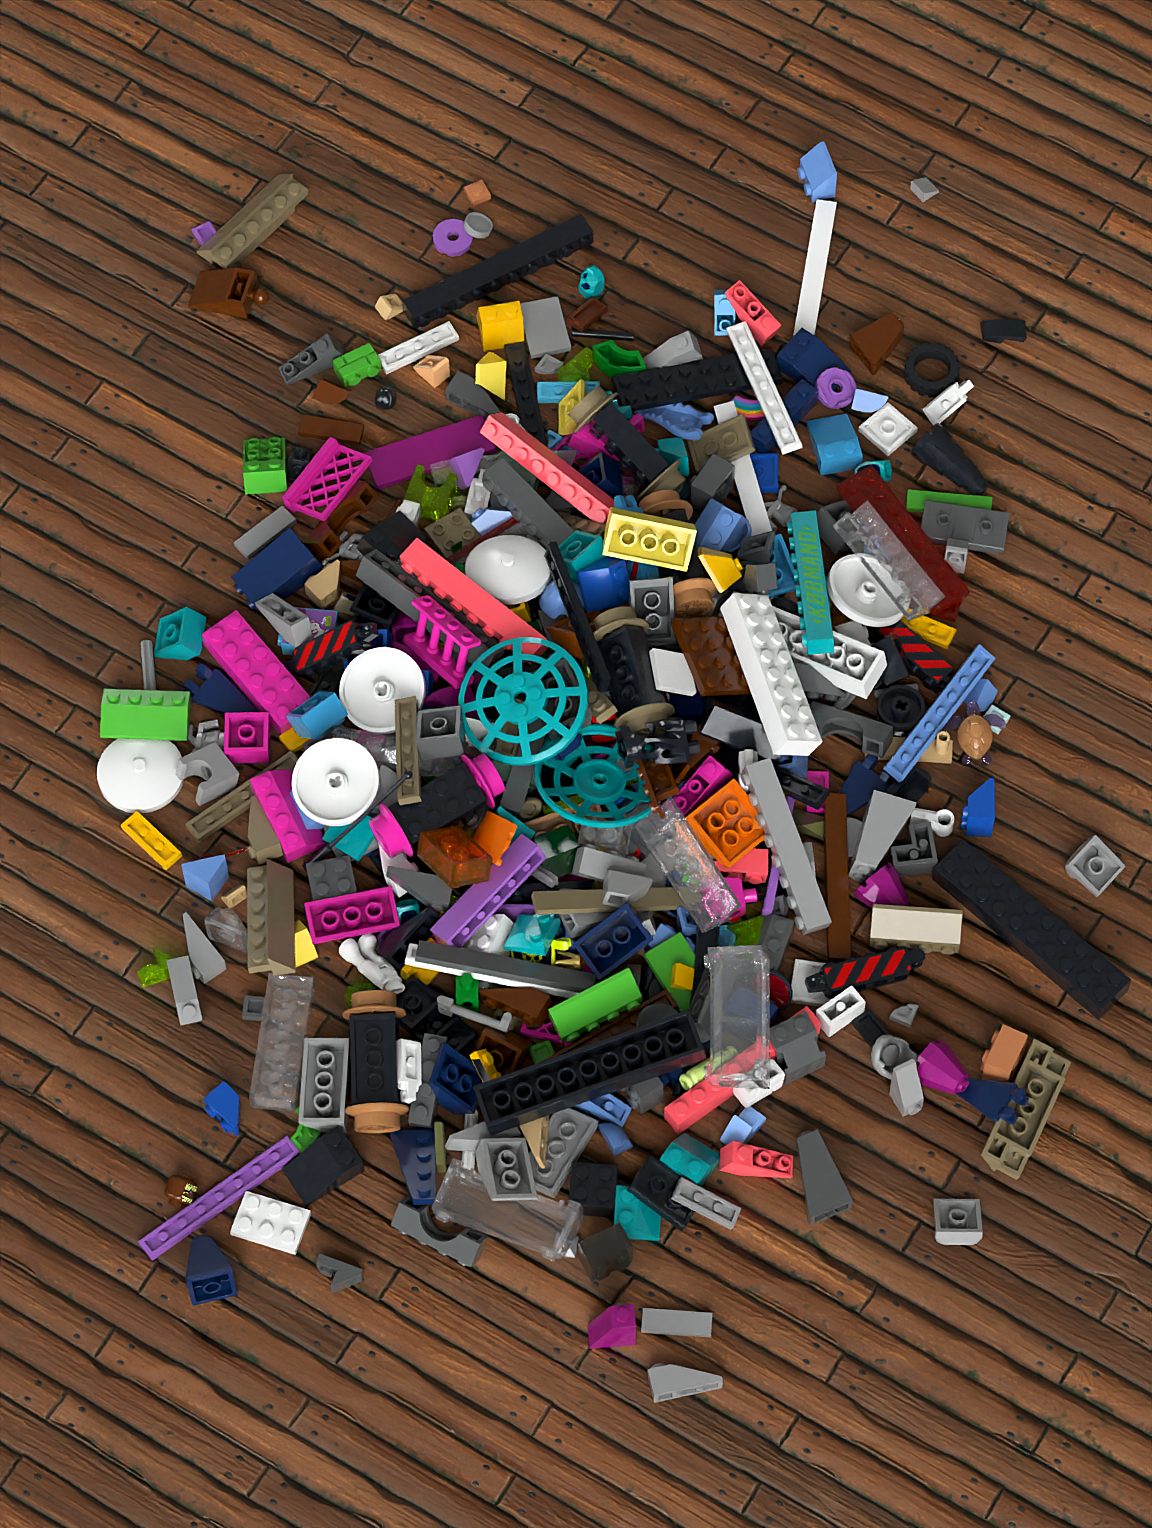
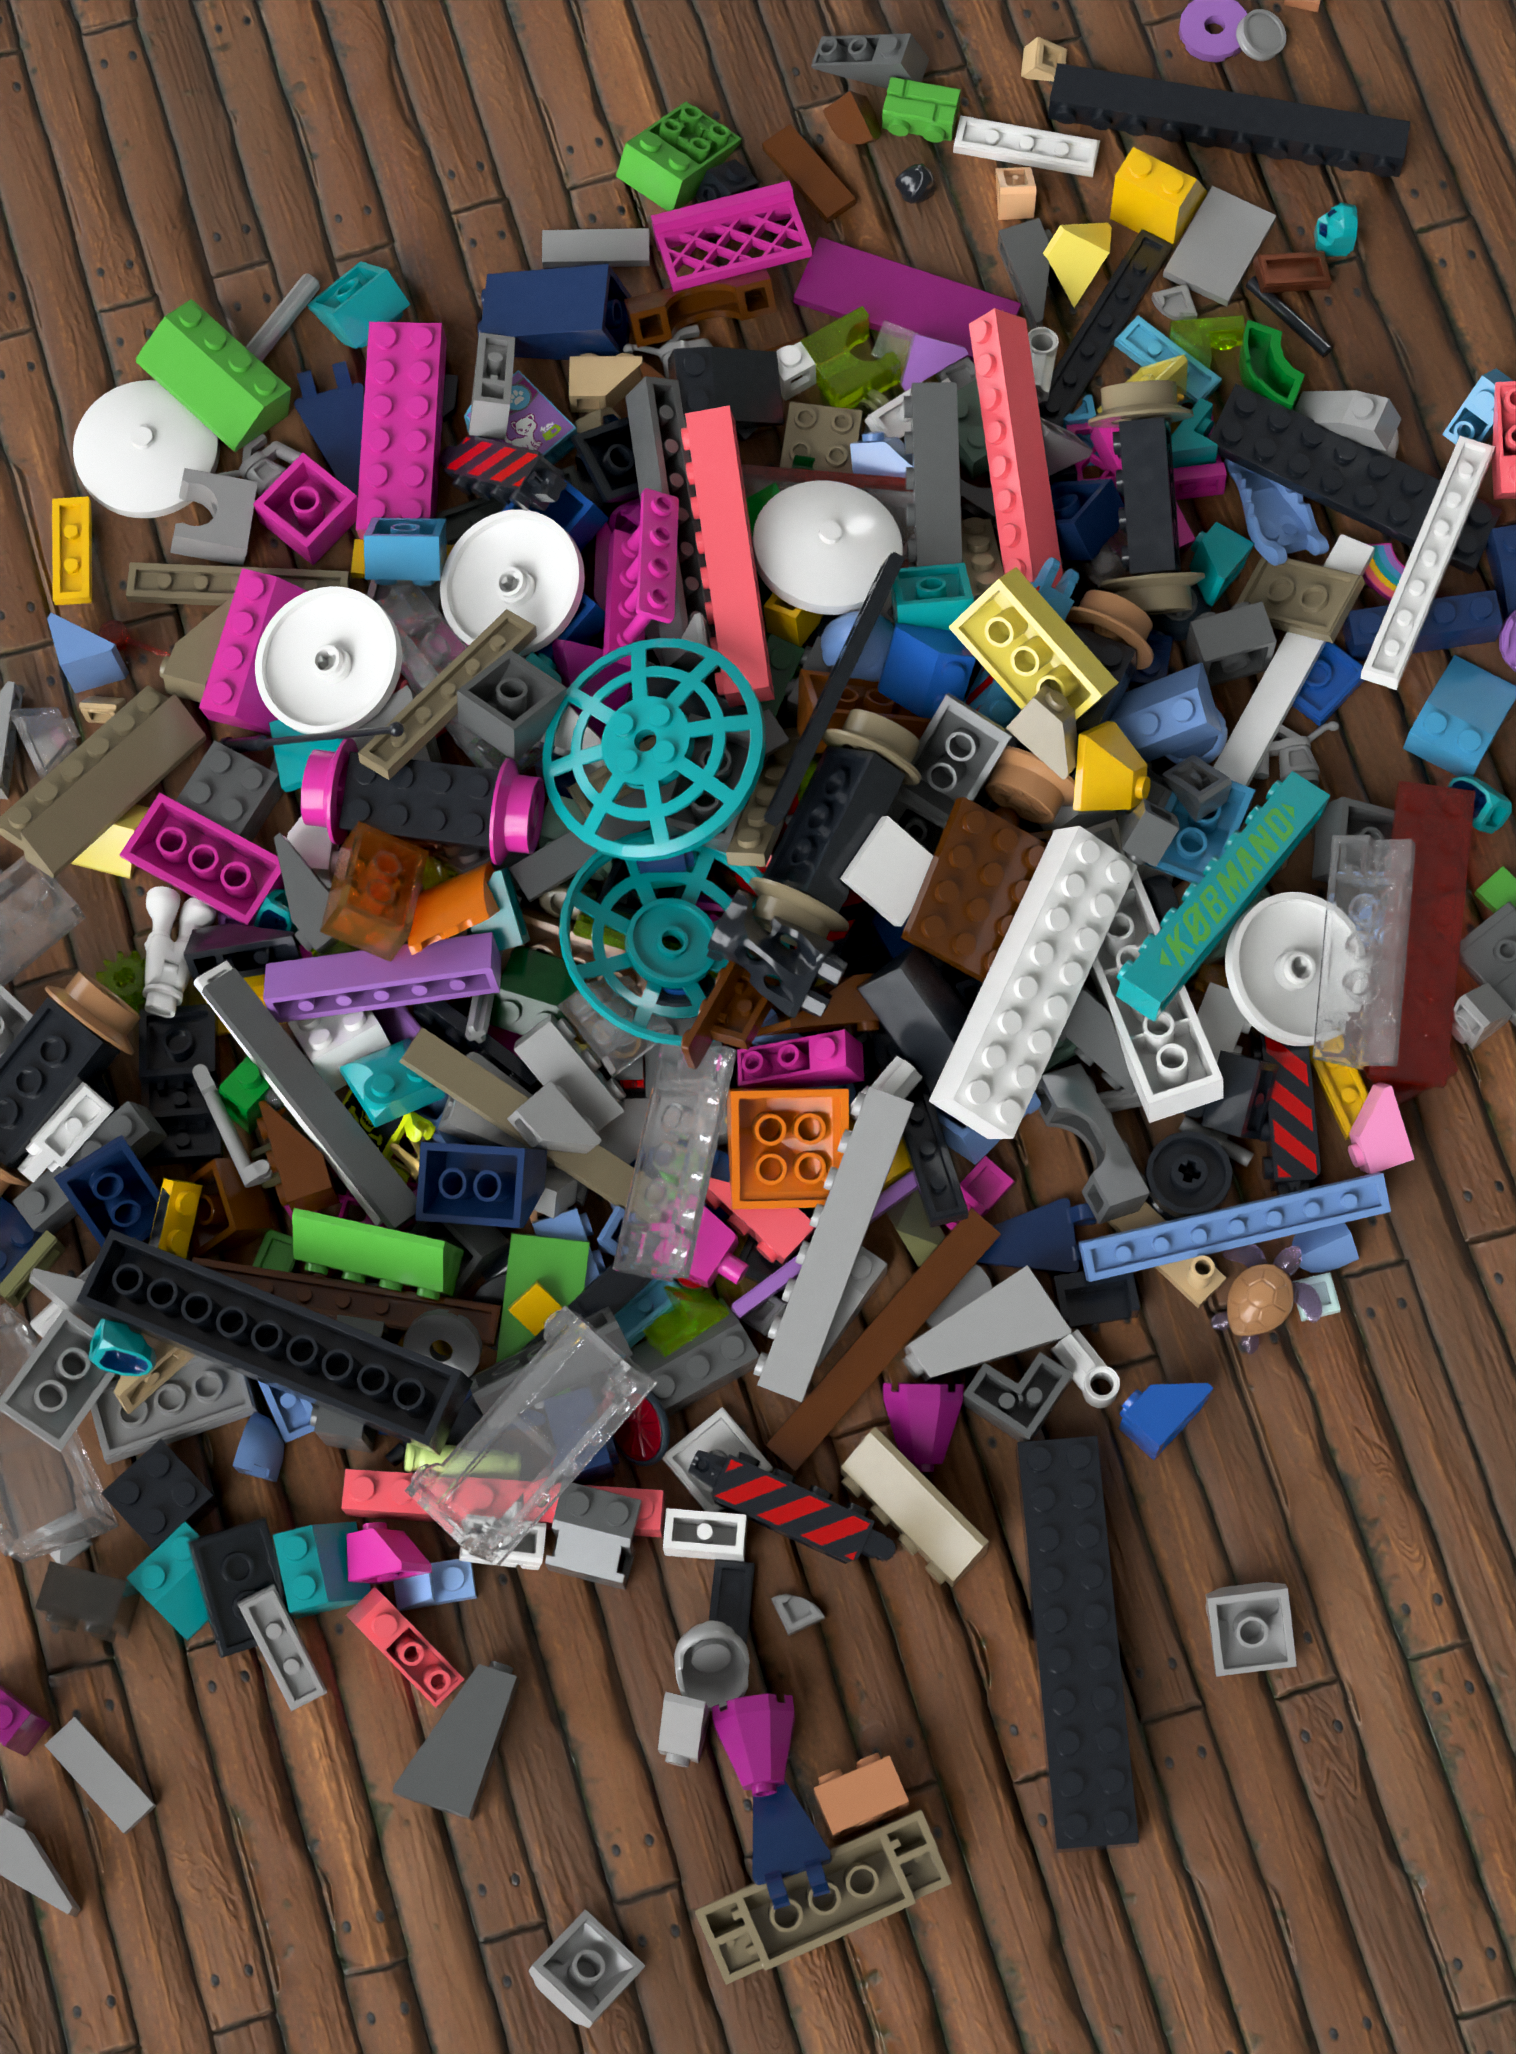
camera: 45 degrees right, 10 degrees up
none -> teal rock [89,1318,156,1376]
none -> dark pink slope [347,1522,432,1584]
none -> light grey slope [681,613,711,659]
none -> slope [1006,684,1078,780]
none -> bright pink slope [1348,1082,1414,1174]

